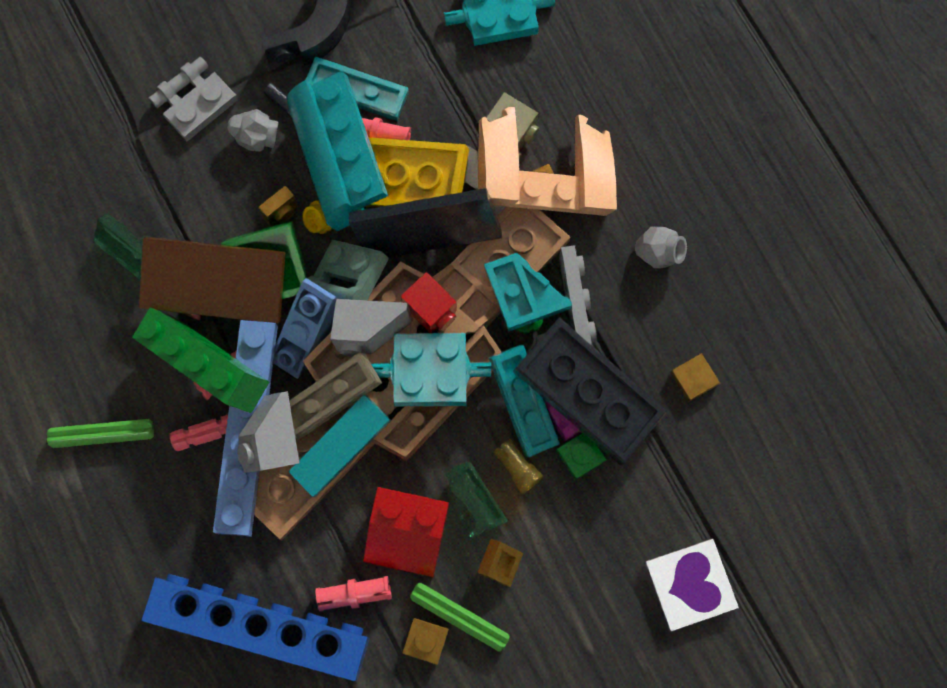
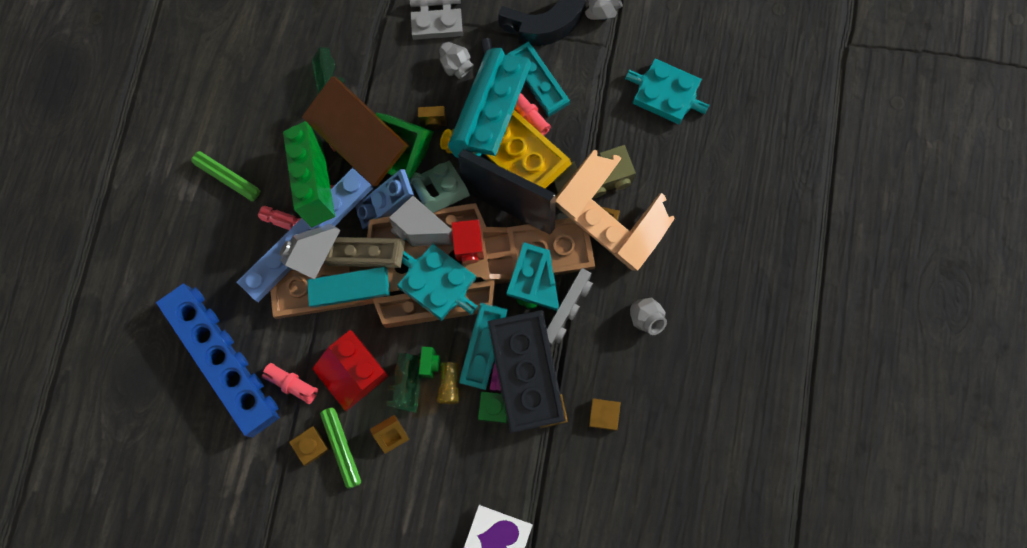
camera: 45 degrees right, 0 degrees up
none -> green plate [419,347,440,379]

